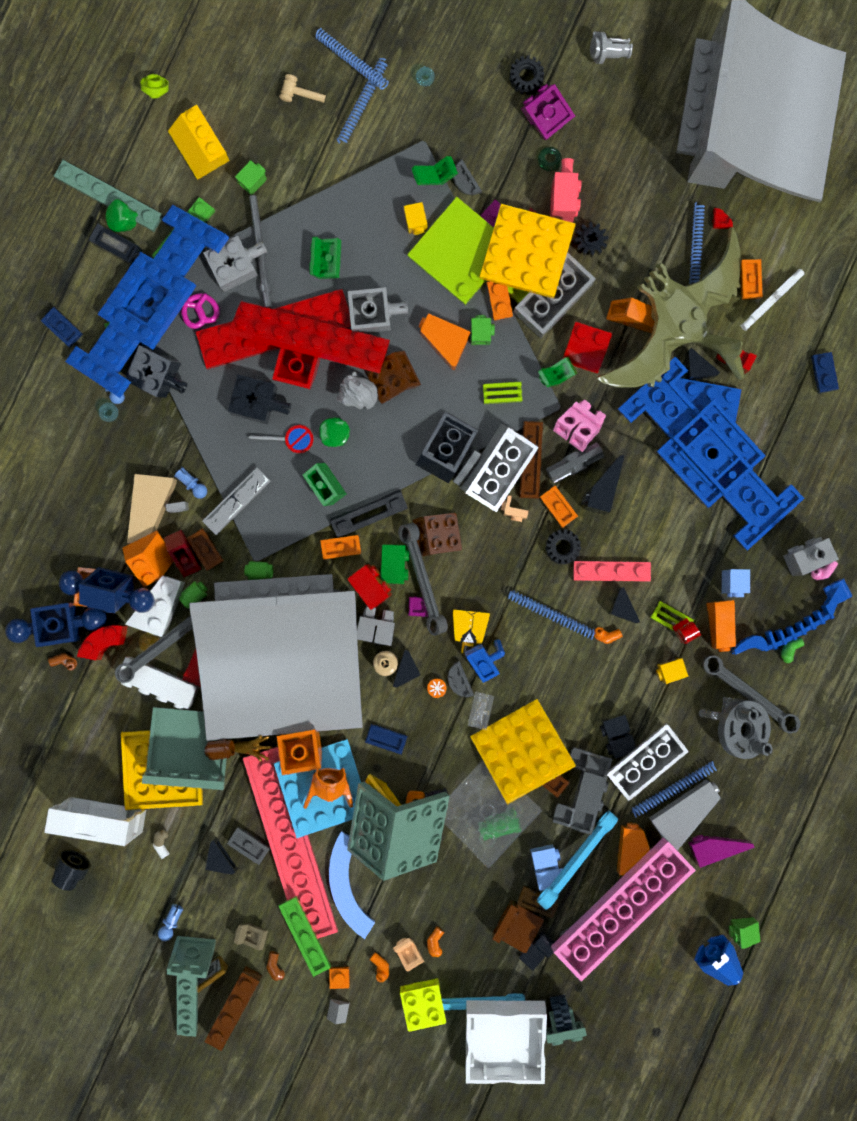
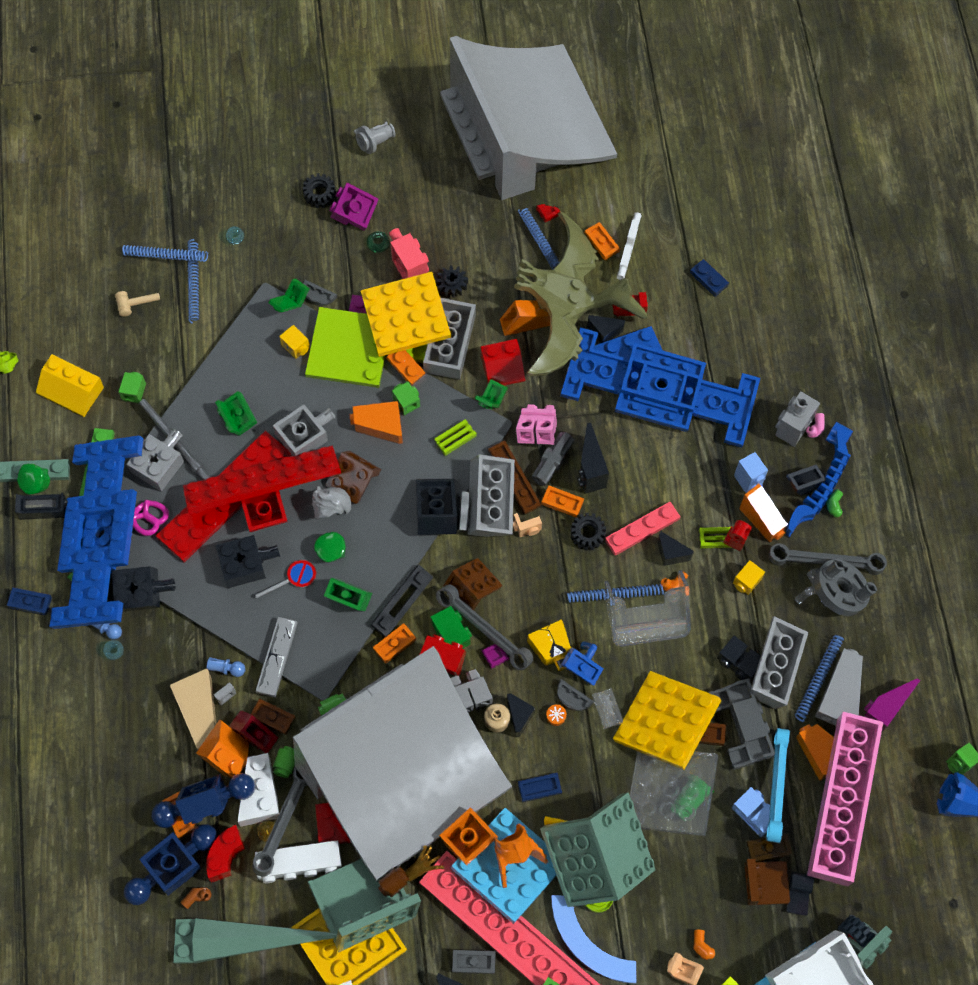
camera: 35 degrees left, 20 degrees down
none -> sand green plate [173,918,337,964]
none -> clear windscreen [604,570,691,647]
none -> black slope [786,464,826,496]

